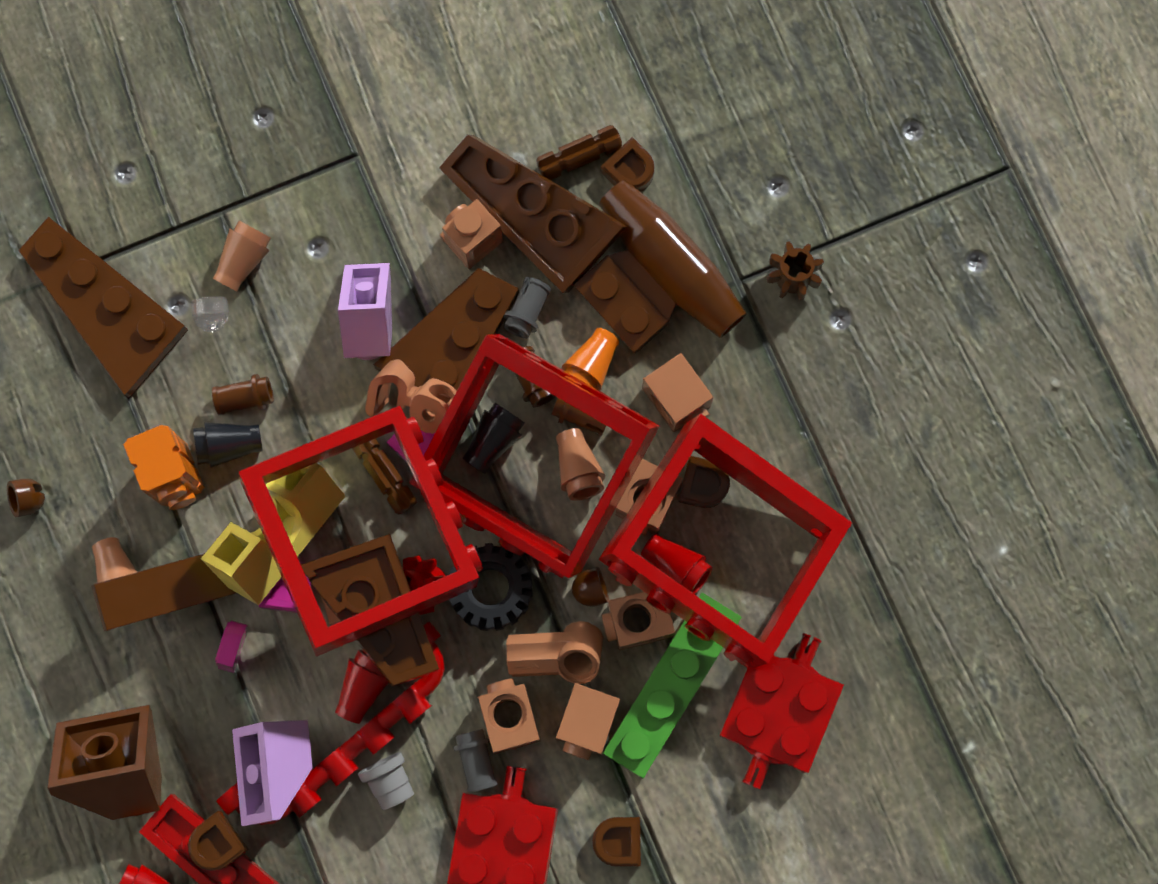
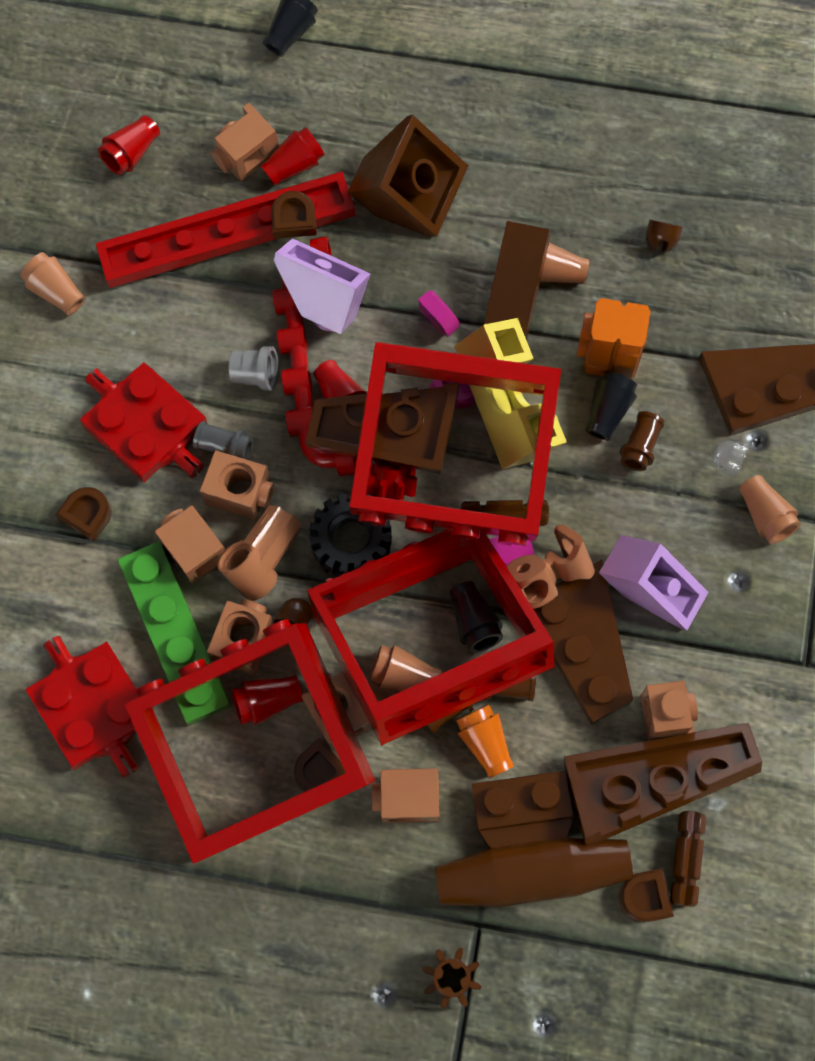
camera: 125 degrees right, 5 degrees down
dark grey pin [503,277,551,339] -> none

